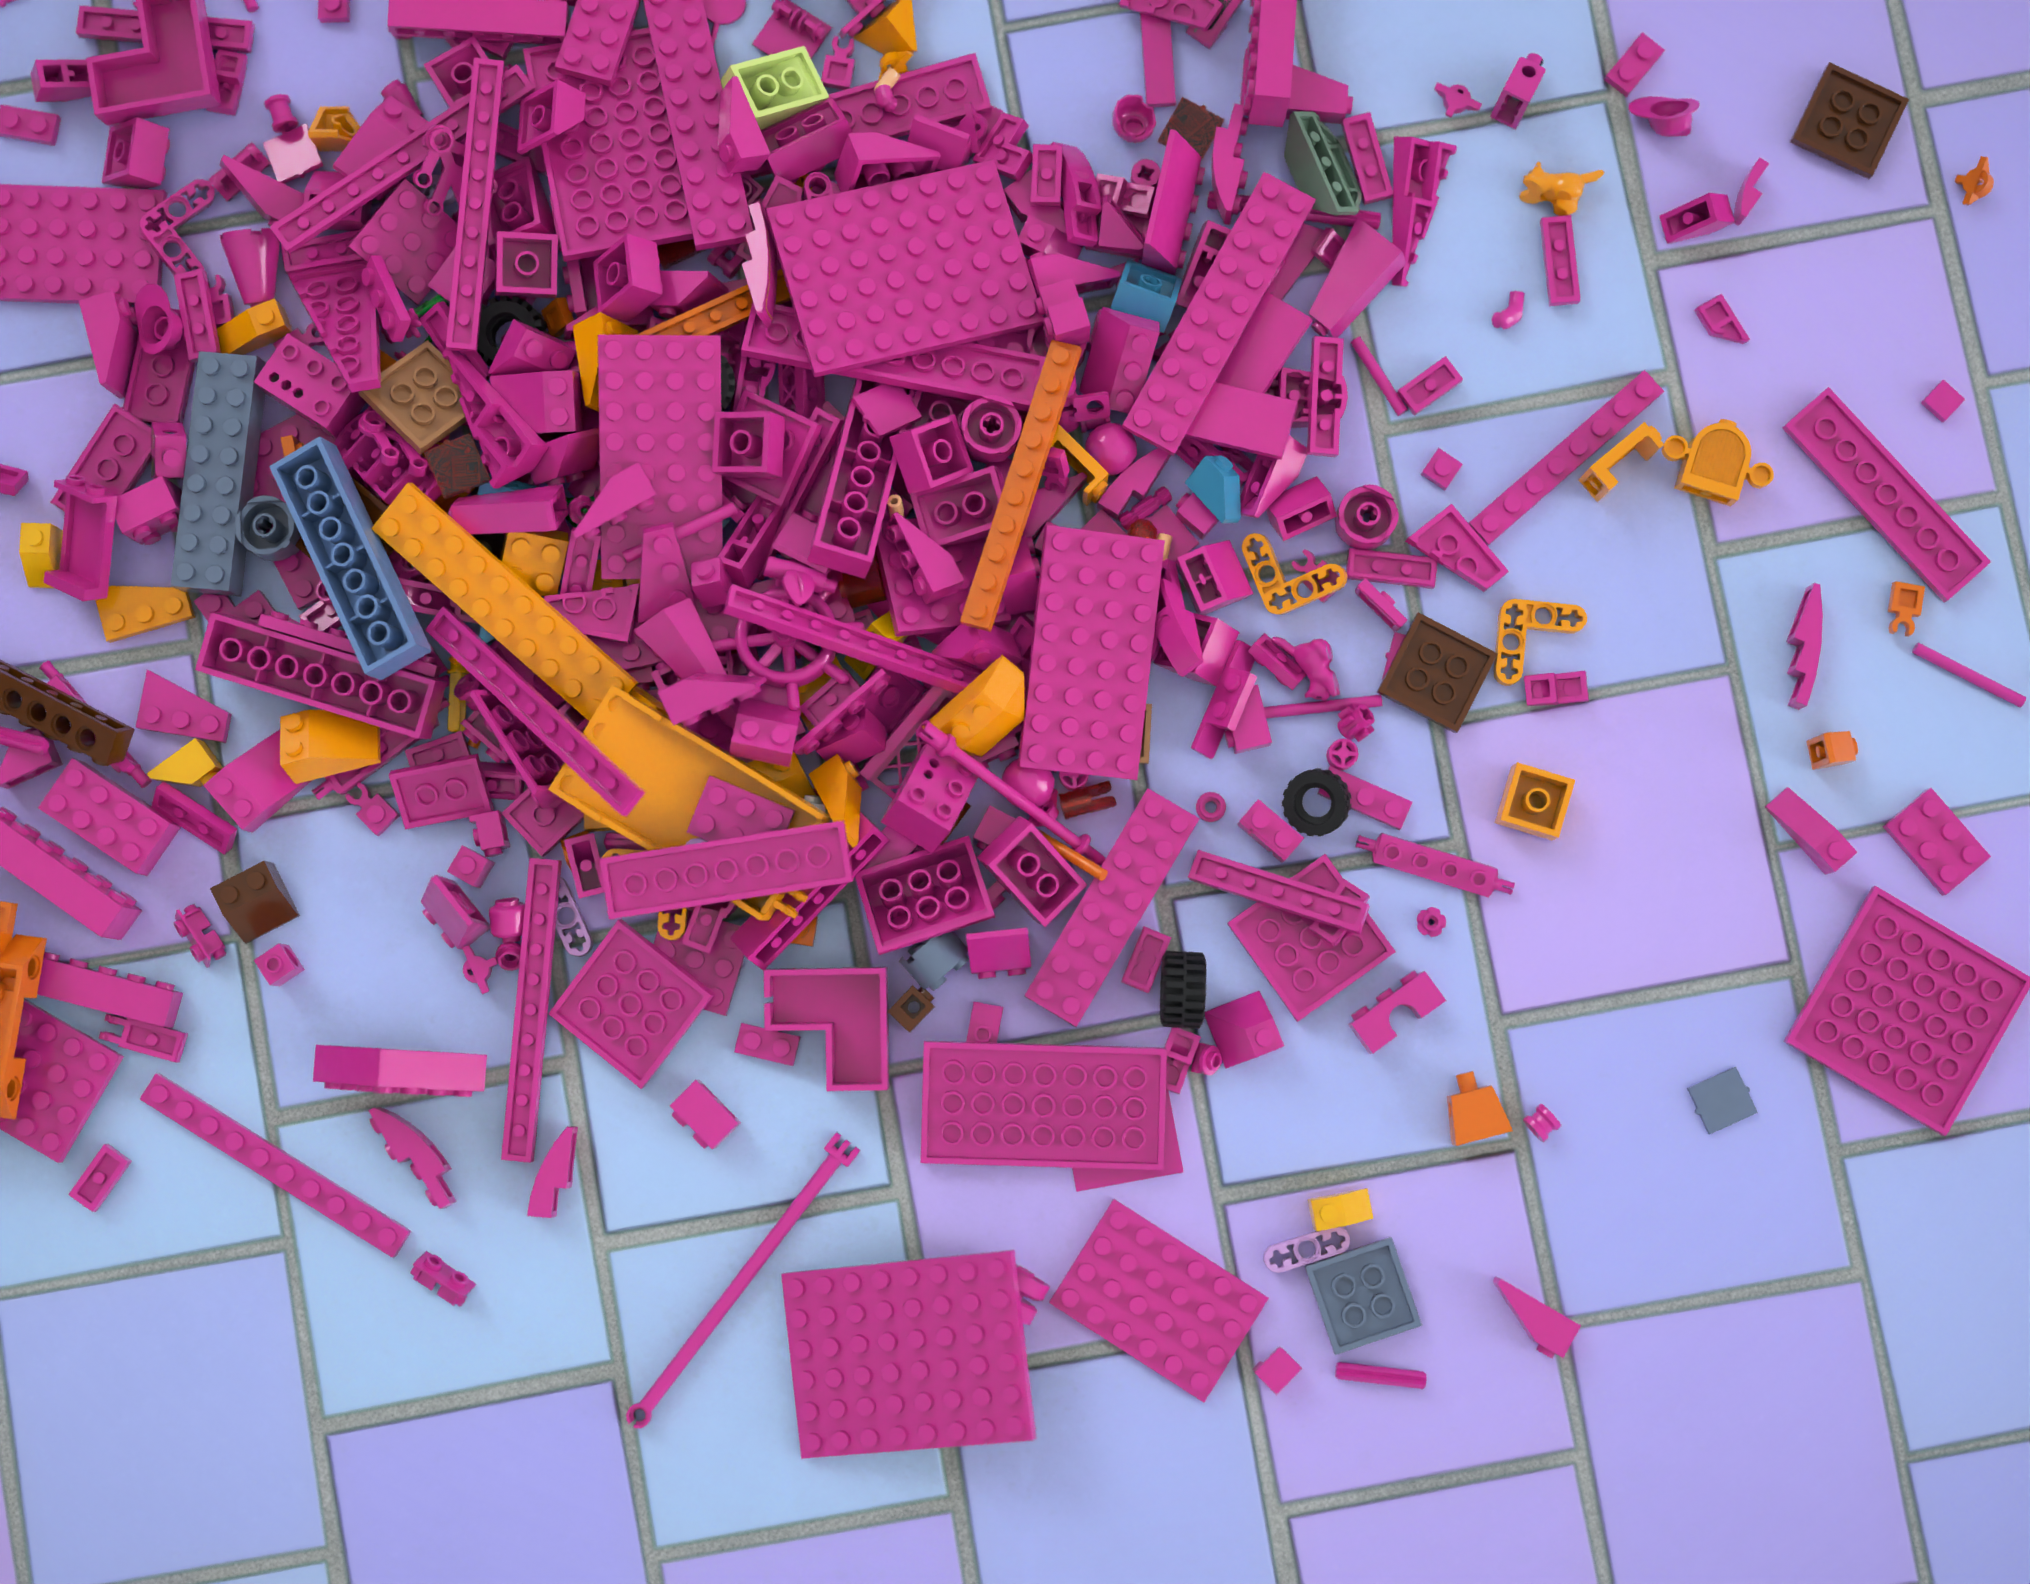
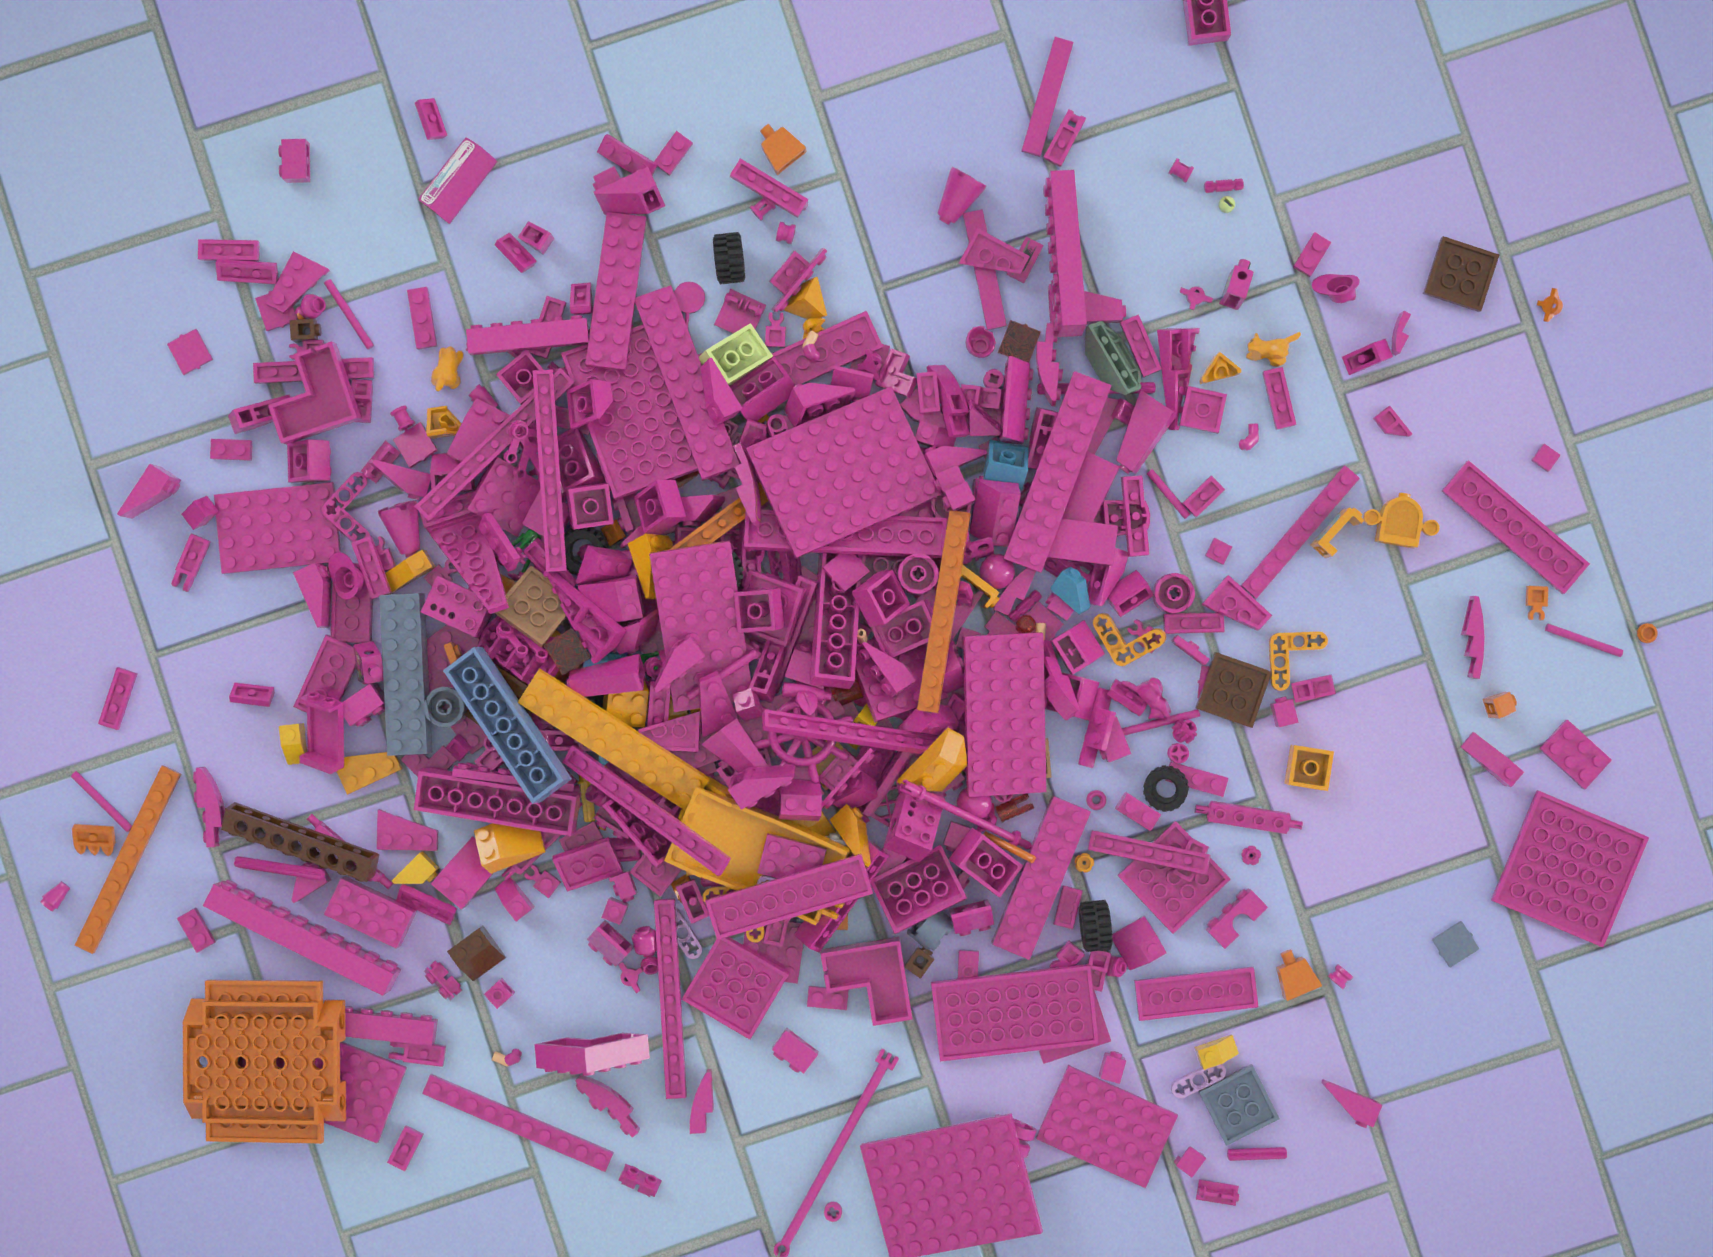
camera: 10 degrees left, 5 degrees up
none -> light orange animal [431,346,464,391]
none -> dark pink tile [445,734,472,762]
none -> arm [492,1049,522,1067]
none -> dark pink slope [494,877,535,921]
none -> dark pink bush [824,1202,842,1222]
none -> dark pink plate [1049,940,1085,968]
none -> light orange plate [1075,853,1094,873]
none -> dark pink brick [1099,1051,1126,1084]
none -> dark pink plate [1134,967,1259,1021]
none -> dark pink plate [1179,386,1227,434]
none -> dark pink hinge [1196,1179,1239,1206]
none -> light orange slope [1199,352,1241,384]
none -> dark pink brick [1270,696,1299,727]

